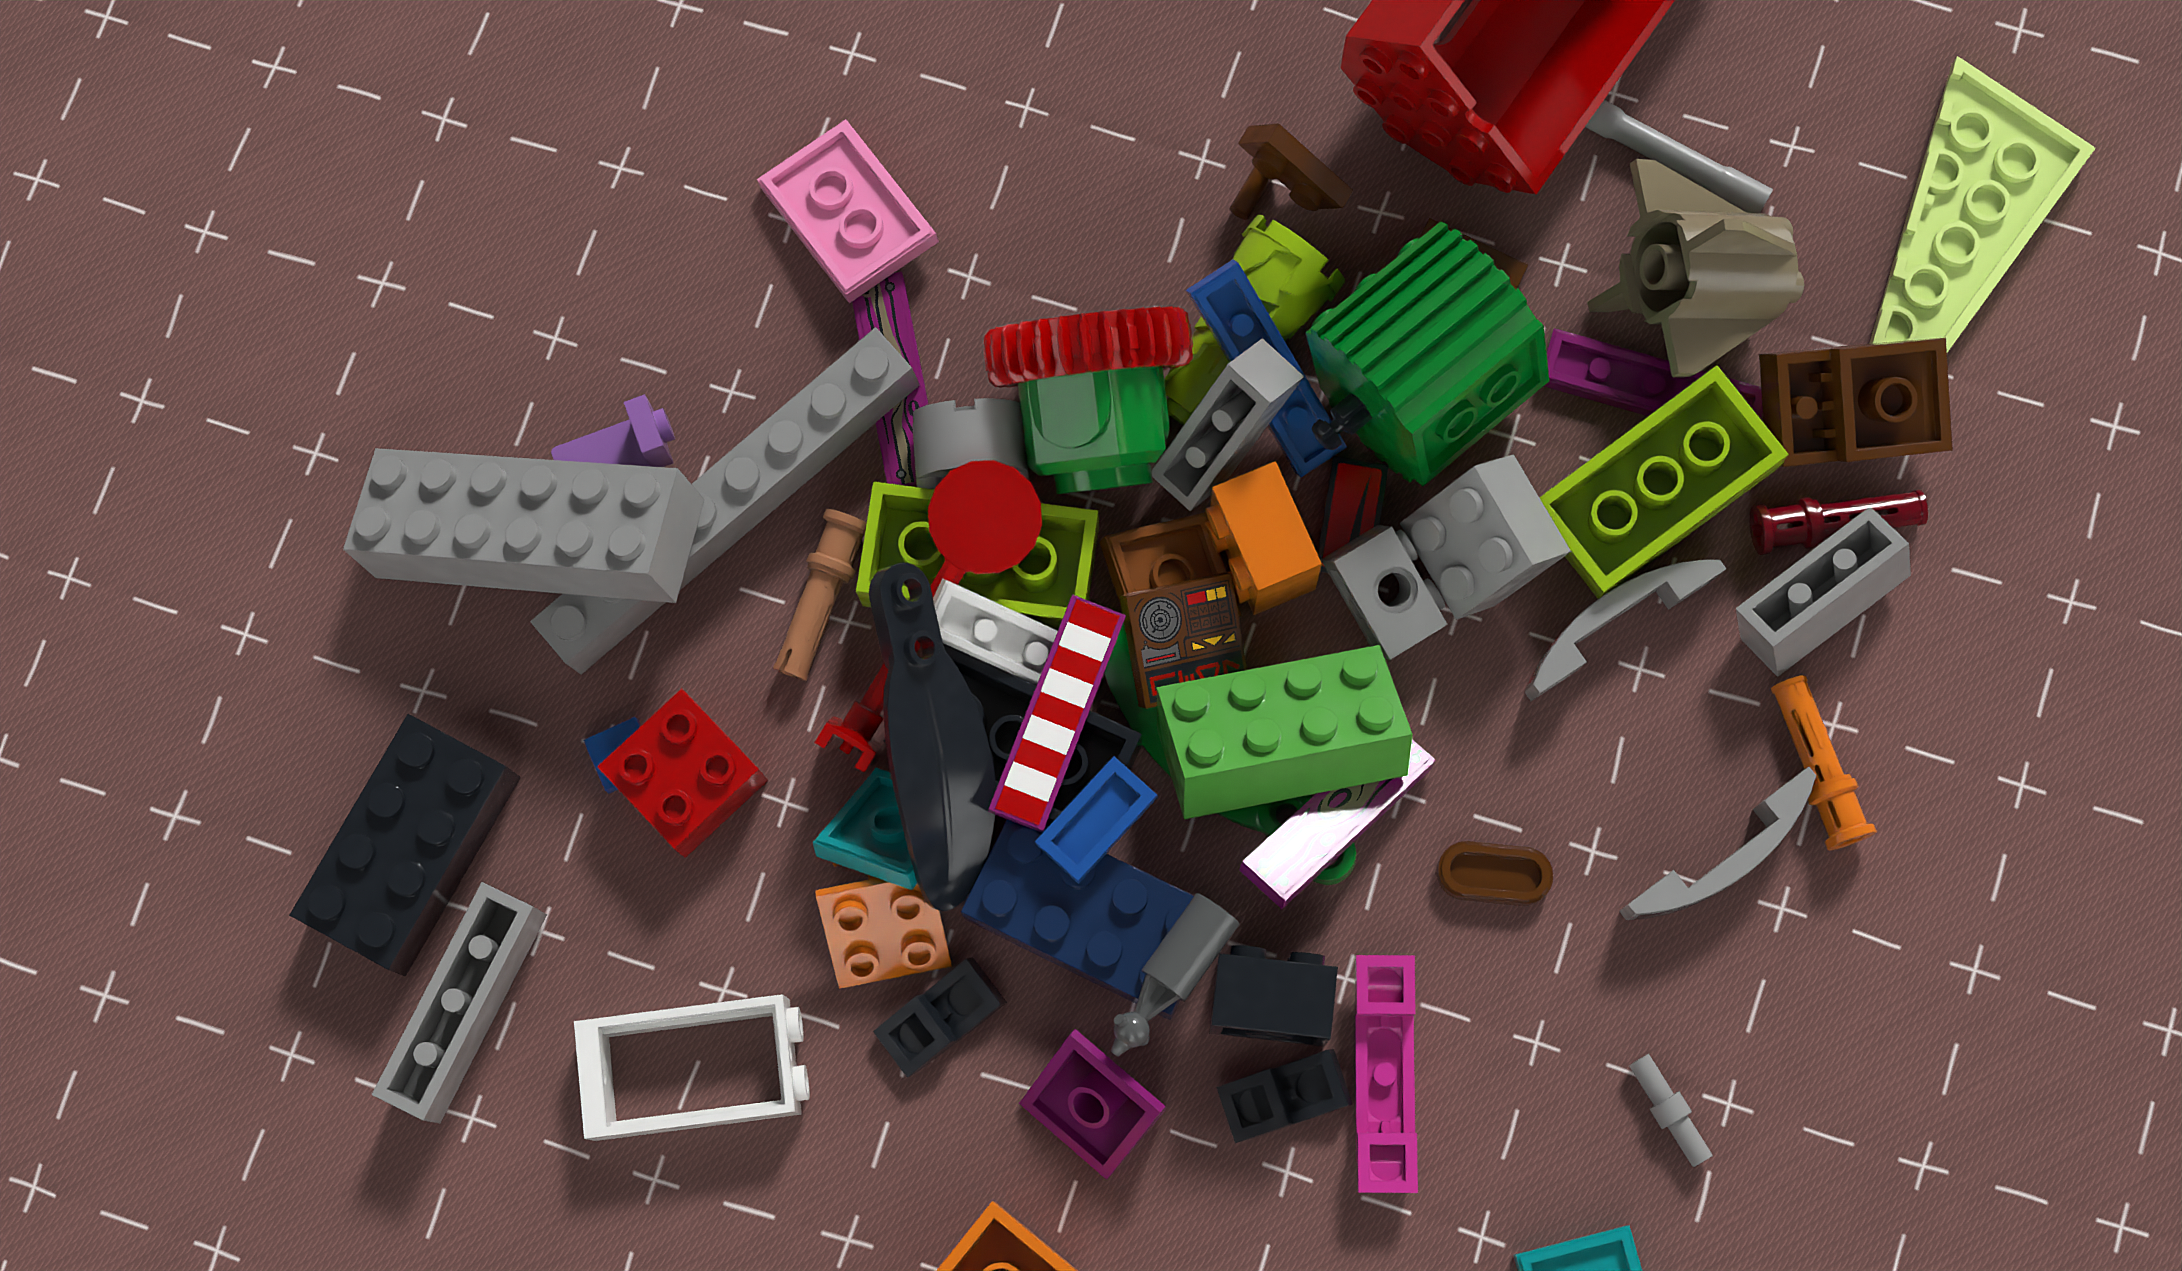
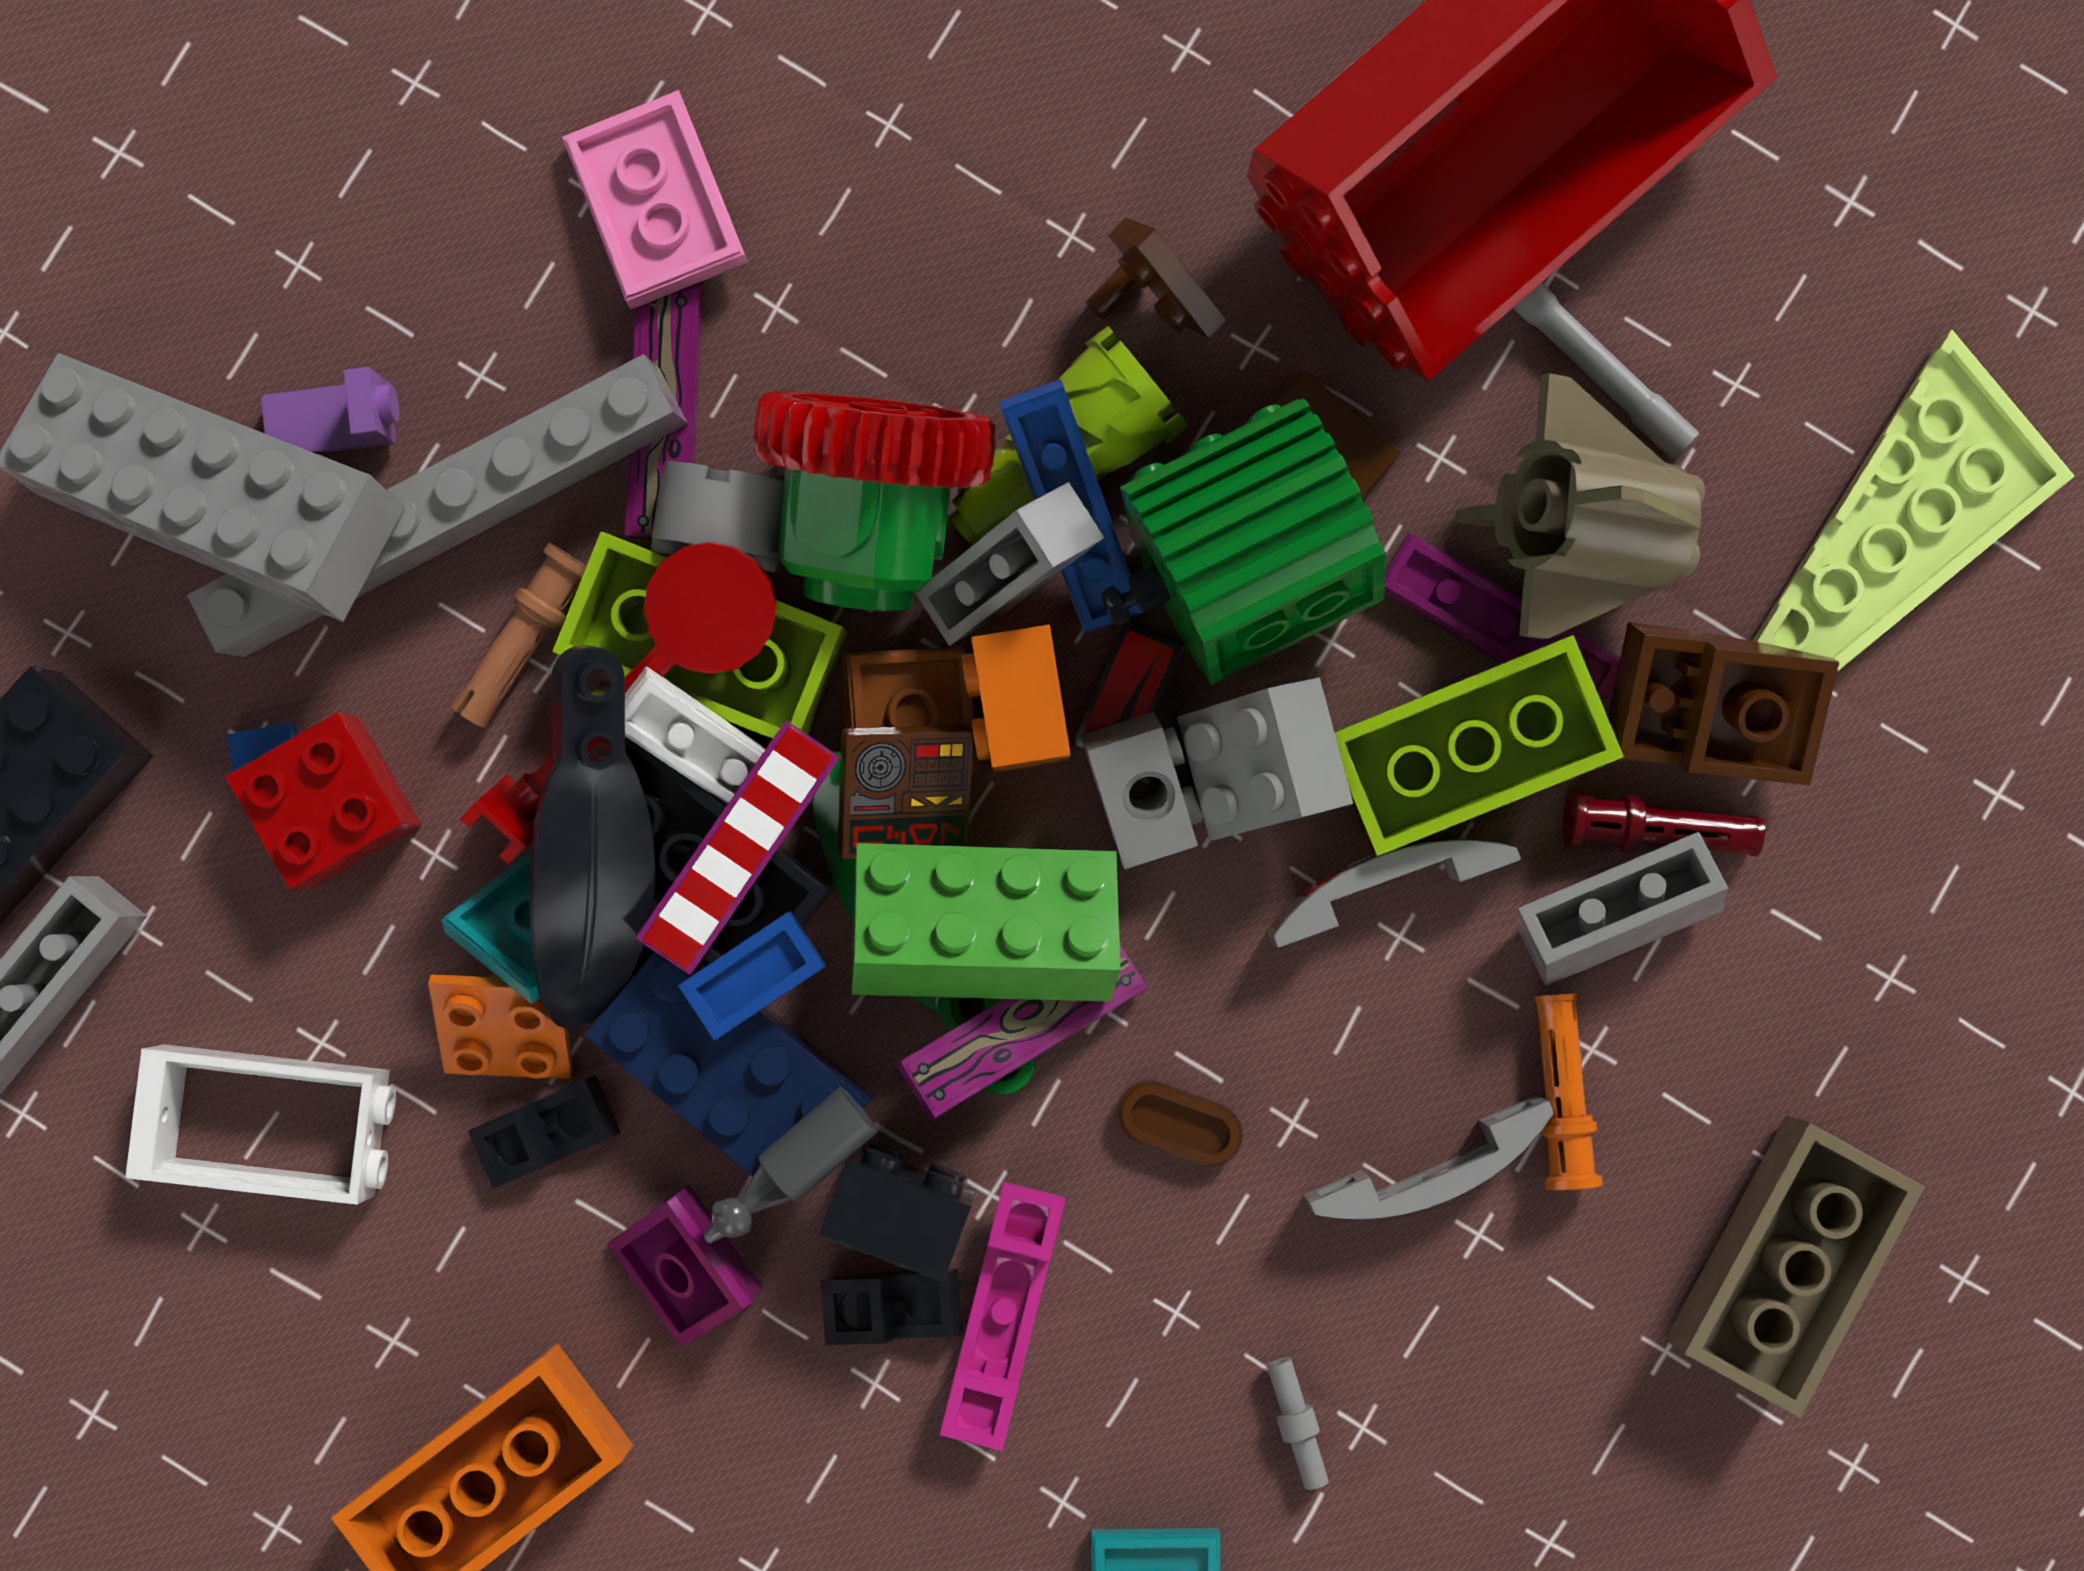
camera: 10 degrees right, 10 degrees up
none -> dark tan brick [1665,1115,1925,1418]

